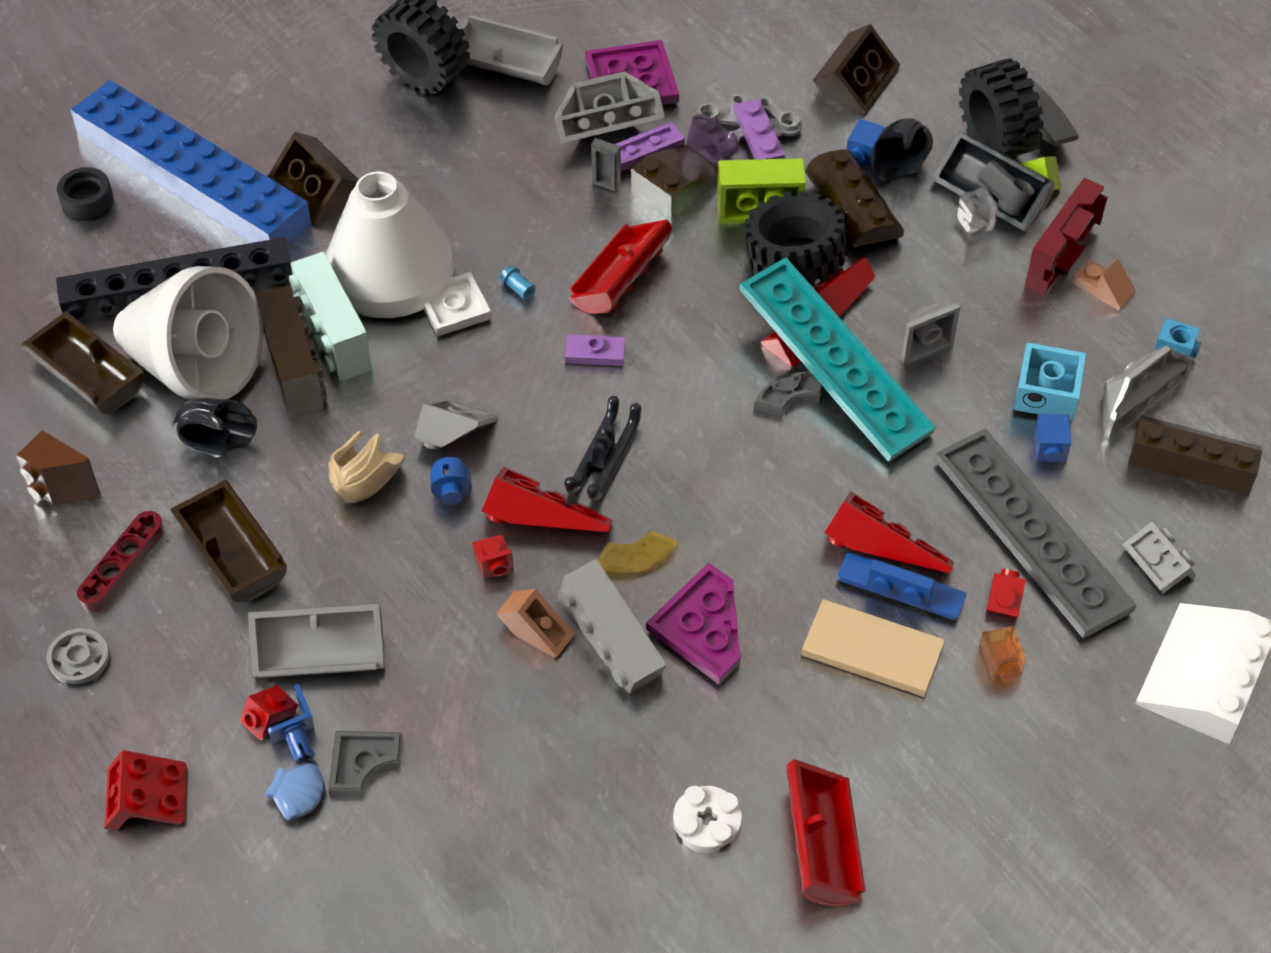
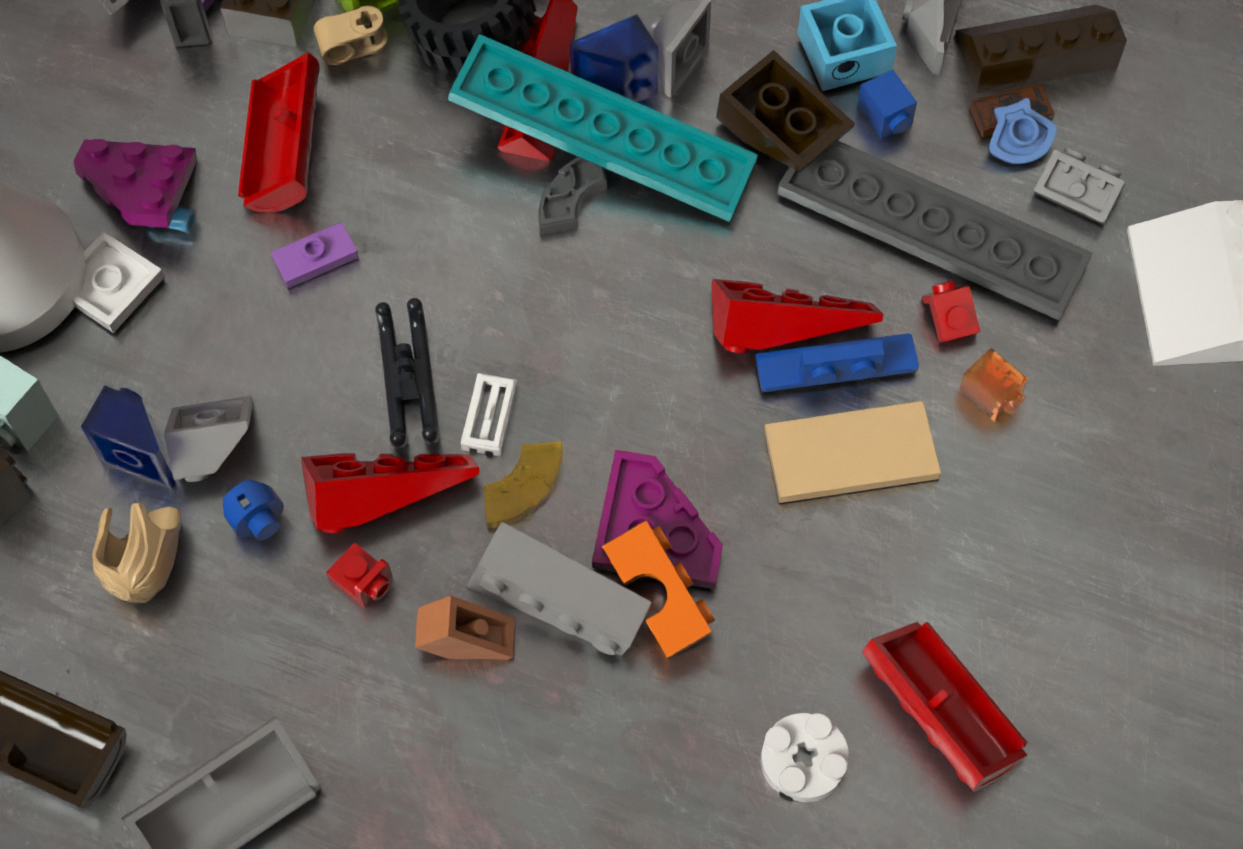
camera: 30 degrees left, 10 degrees up
none -> magenta plate [73,139,197,228]
none -> clear blue slope [81,385,176,489]
none -> tan piece [314,6,389,66]
none -> white tile [461,373,518,457]
none -> clear blue slope [570,14,658,101]
none -> orange arch [602,520,715,659]
none -> dark brown slope [716,50,855,172]
none -> reddish brown tile [969,83,1055,138]
none -> medium blue animal [989,98,1057,165]

